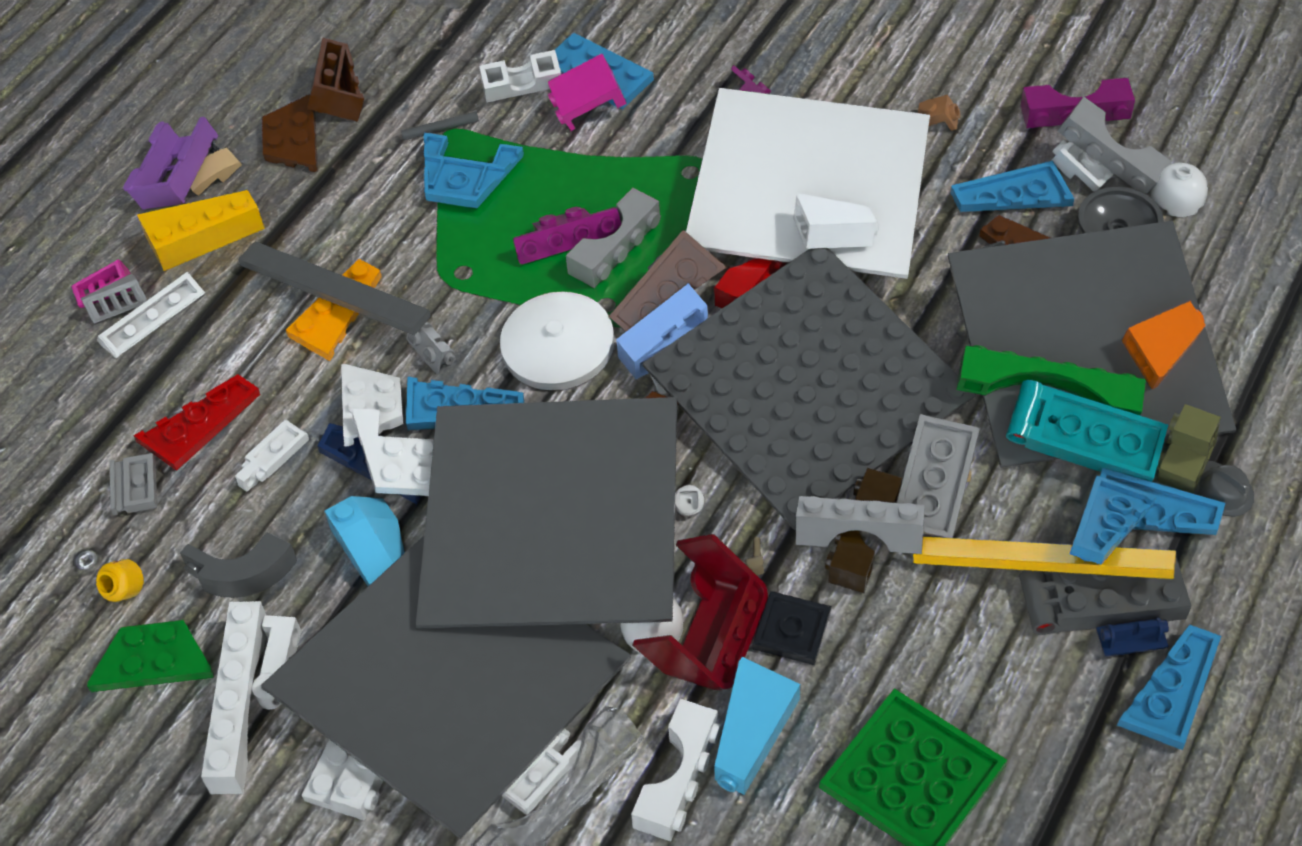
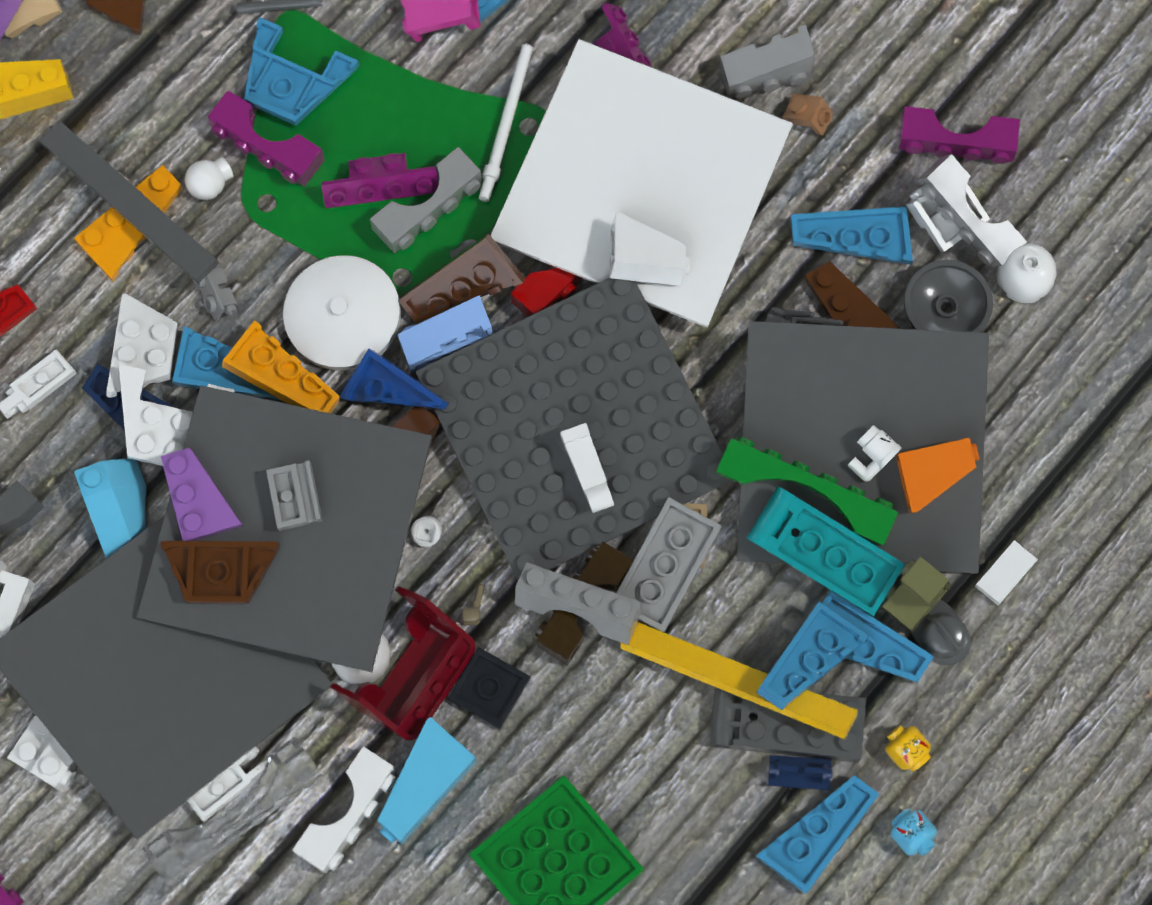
camera: 10 degrees right, 20 degrees up
none -> medium lavender wing [161,447,243,541]
none -> reddish brown wing [161,541,280,604]
none -> white piece [185,157,233,200]
none -> magenta arch [208,90,325,187]
none -> light orange wing [222,320,340,413]
none -> light grey plate [266,460,323,531]
none -> blue wing [340,349,449,409]
none -> white bar [479,44,533,202]
none -> white leg [560,423,614,513]
none -> light grey wedge [719,24,815,99]
none -> white piece [847,425,902,482]
none -> yellow head [885,725,931,772]
none -> medium azure head [891,809,937,856]
none -> white tile [975,540,1038,606]

